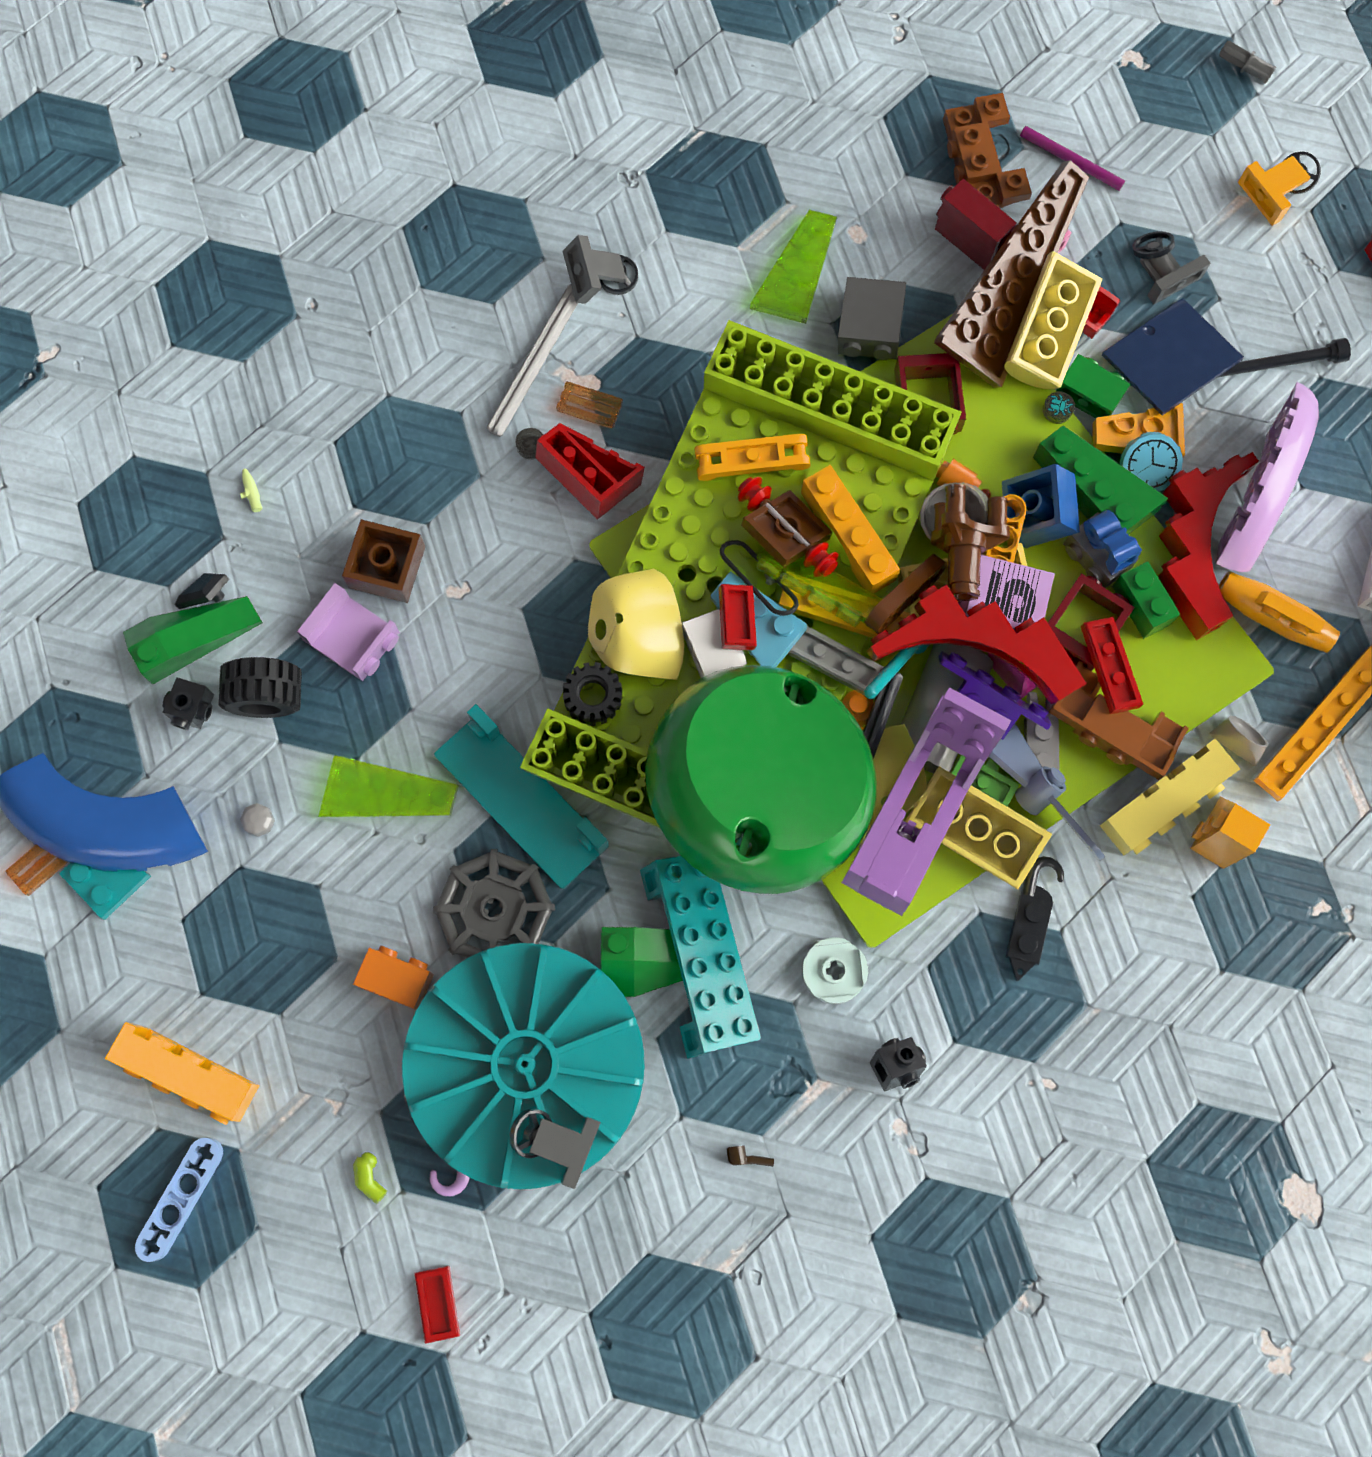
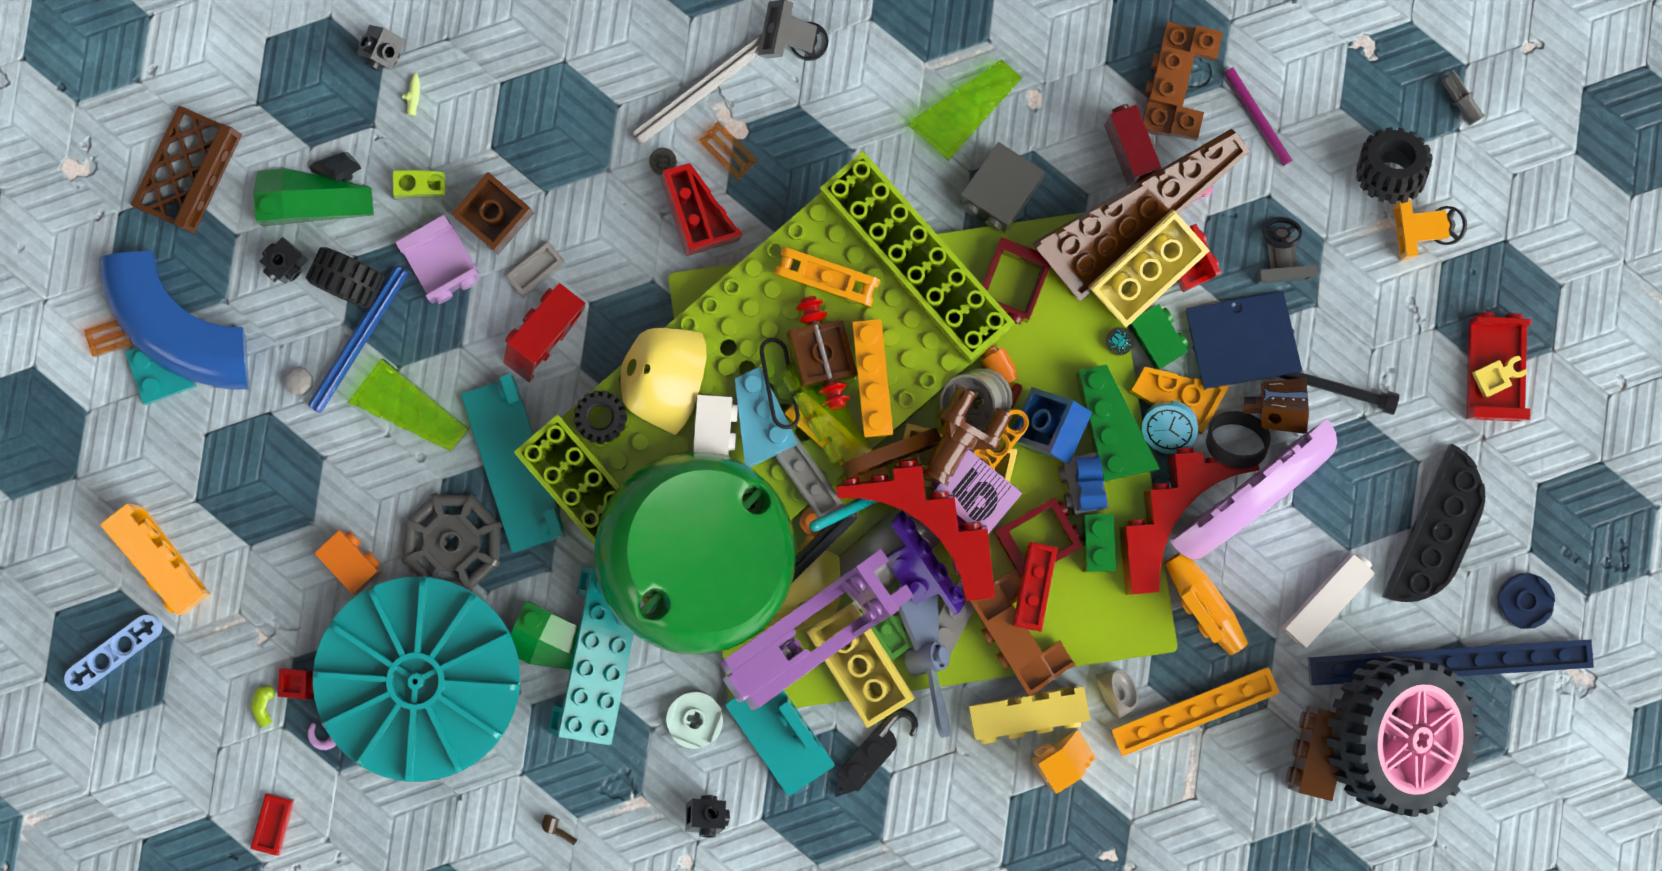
camera: 25 degrees right, 10 degrees up
dark grey piece [510,1108,601,1189] -> none
red tile [719,584,757,650] -> none
none -> reddish brown fence [131,105,242,234]
none -> red bracket [277,668,314,699]
none -> blue axle [308,266,408,413]
none -> black brick [356,25,405,71]
none -> lime leg [393,170,446,200]
none -> red wedge [503,283,586,383]
none -> light grey tile [505,241,566,298]
none -> teal bracket [726,690,834,796]
none -> black tyre [1206,411,1271,469]
none -> reddish brown torso [1244,378,1309,434]
none -> black tyre [1356,127,1433,204]

